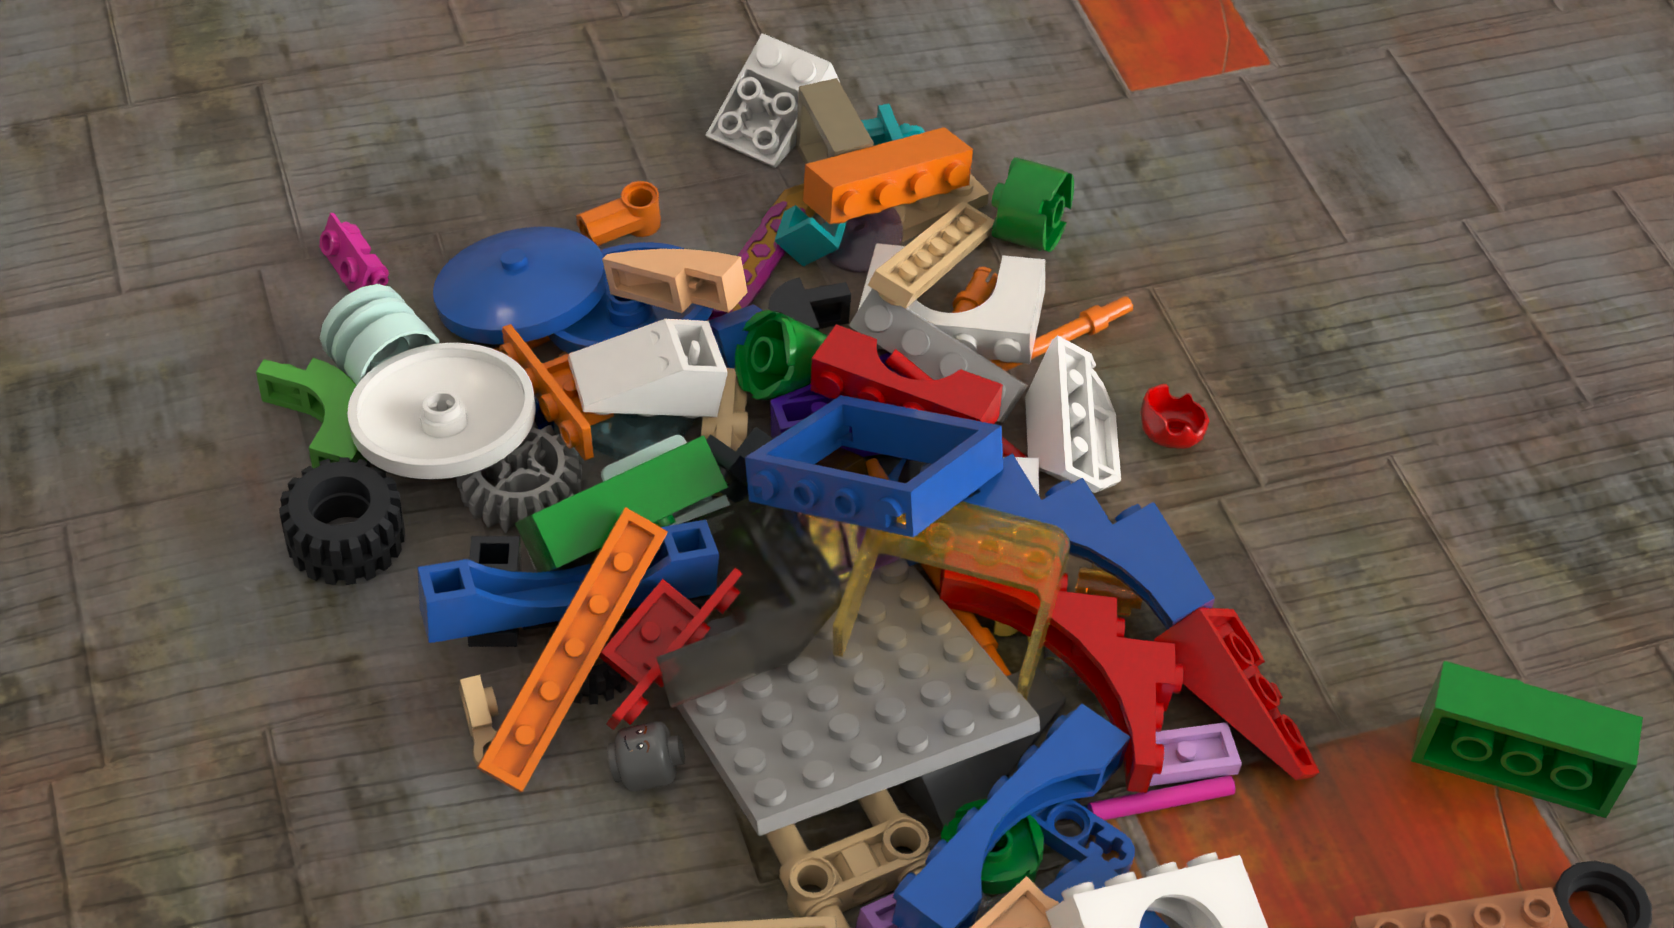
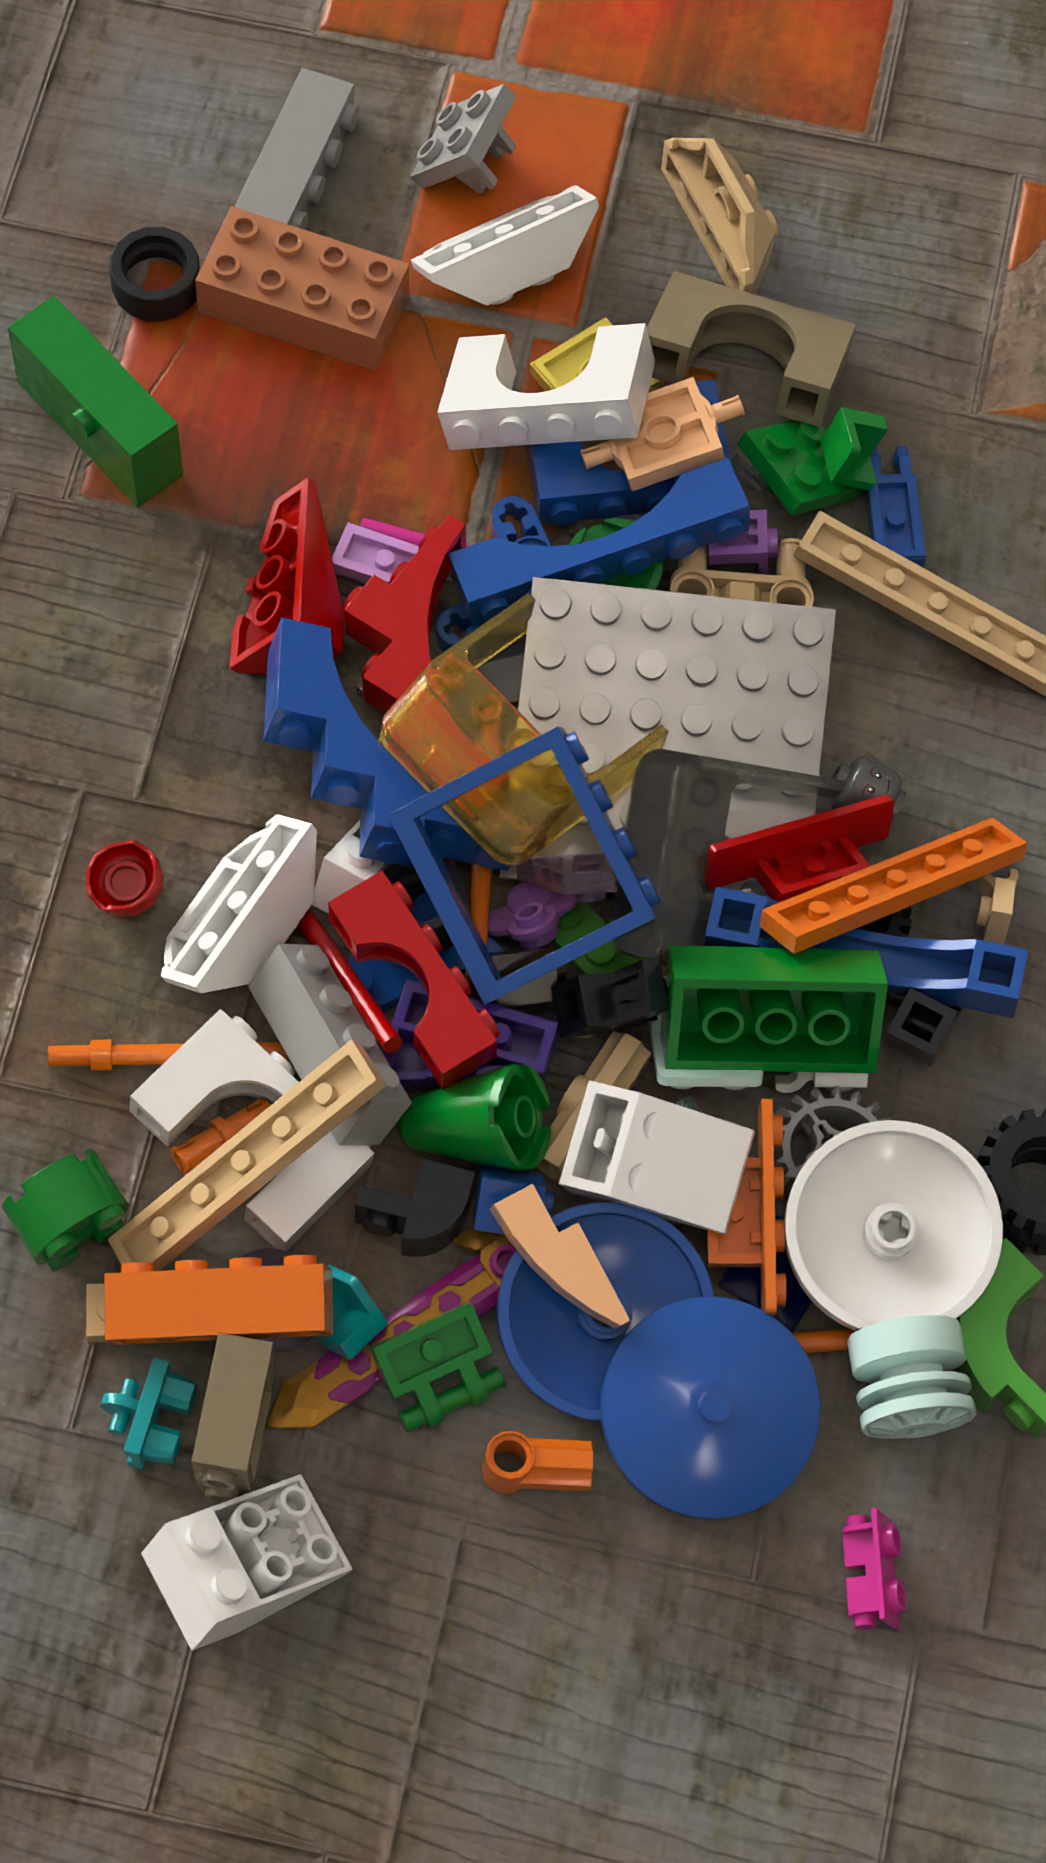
camera: 150 degrees left, 15 degrees up
none -> green plate [369,1301,506,1432]

